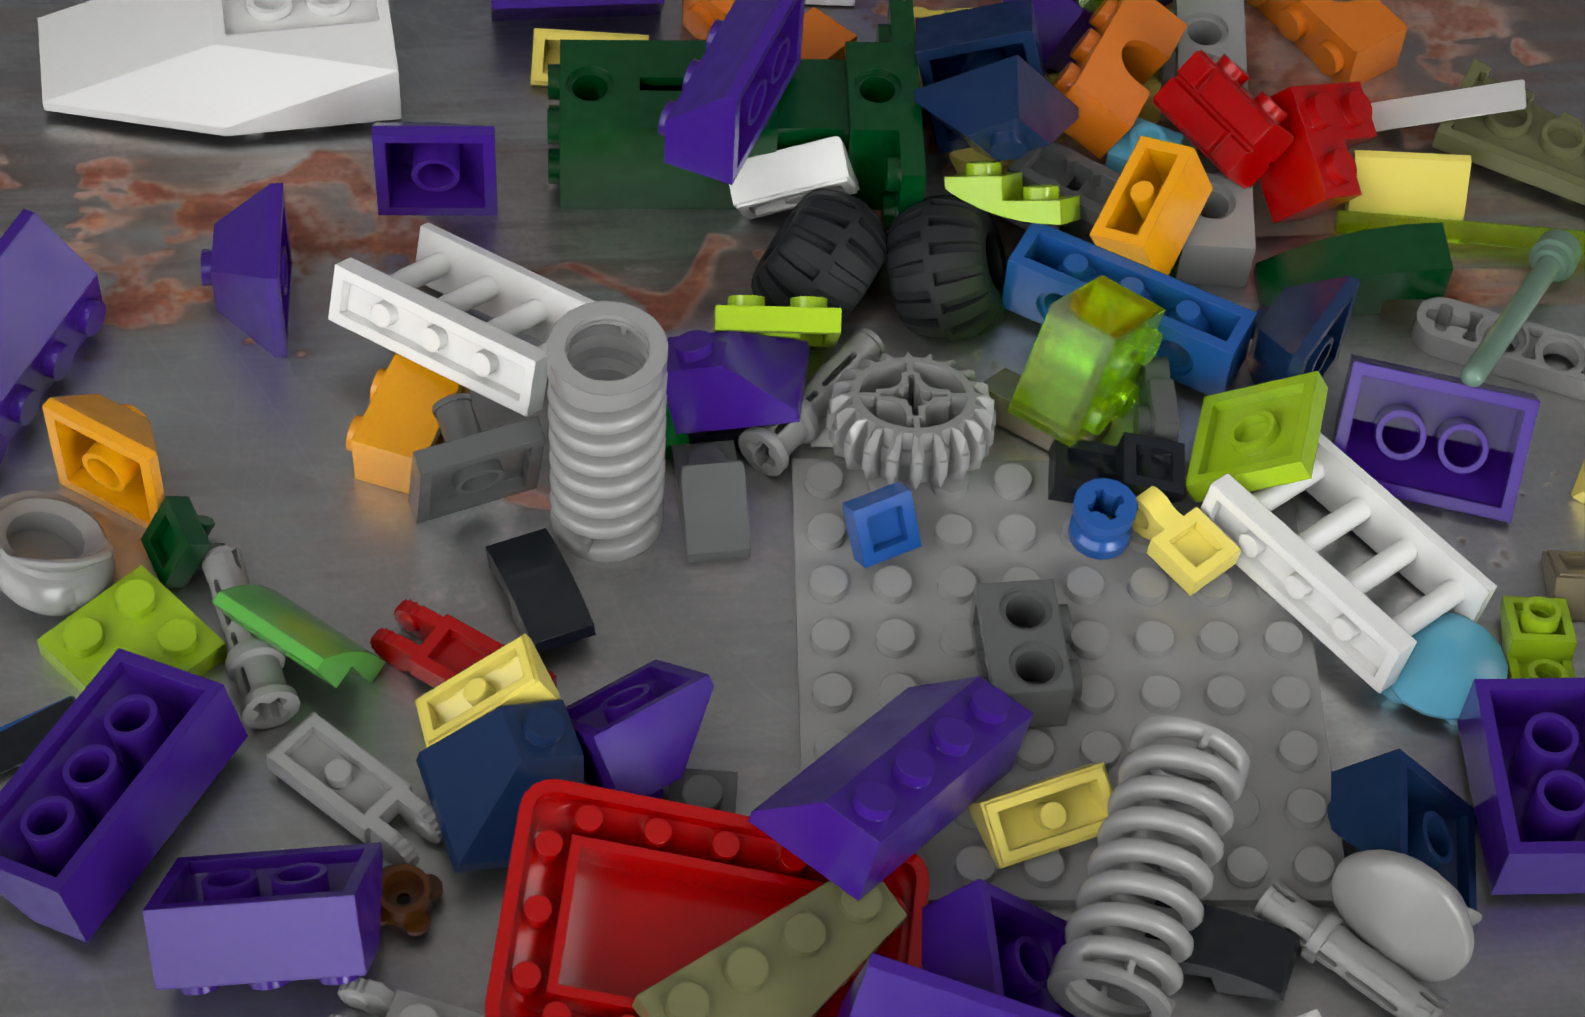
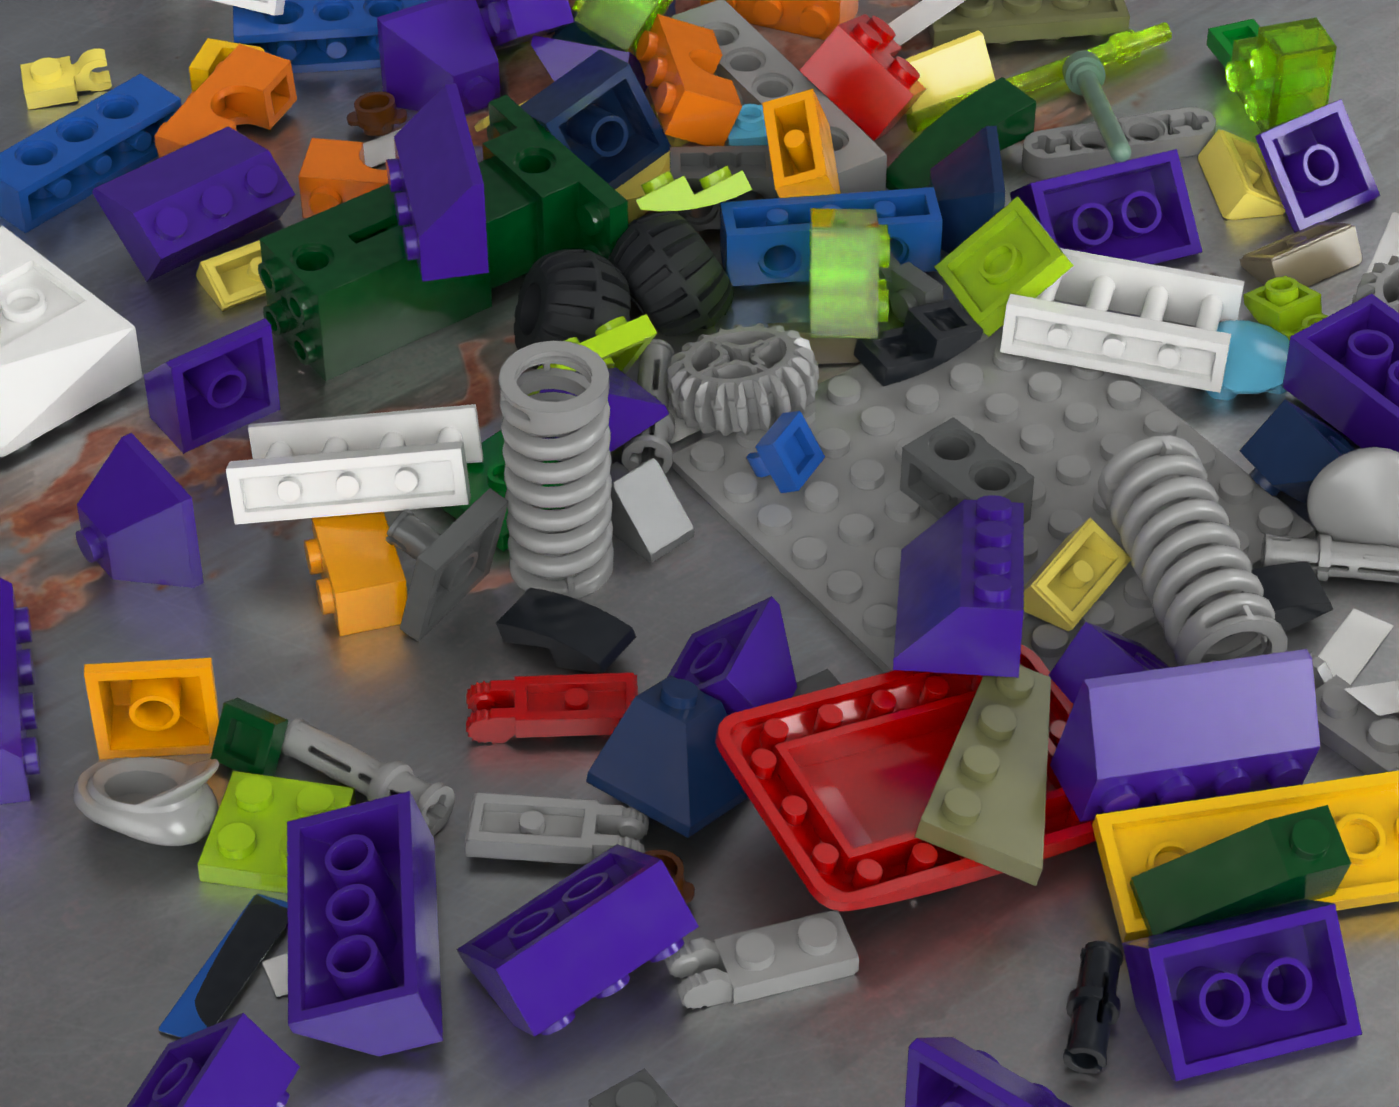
camera: 30 degrees left, 10 degrees down
bright green slope [212,585,386,688] -> none
light yellow slope [415,633,561,748] -> none
white slope [729,136,860,220] -> none
dark blue slope [914,55,1079,161] -> none
blue wheel [1068,478,1138,560] -> none
light yellow plate [1132,486,1241,596] -> none
red brick [1152,50,1295,189] -> none

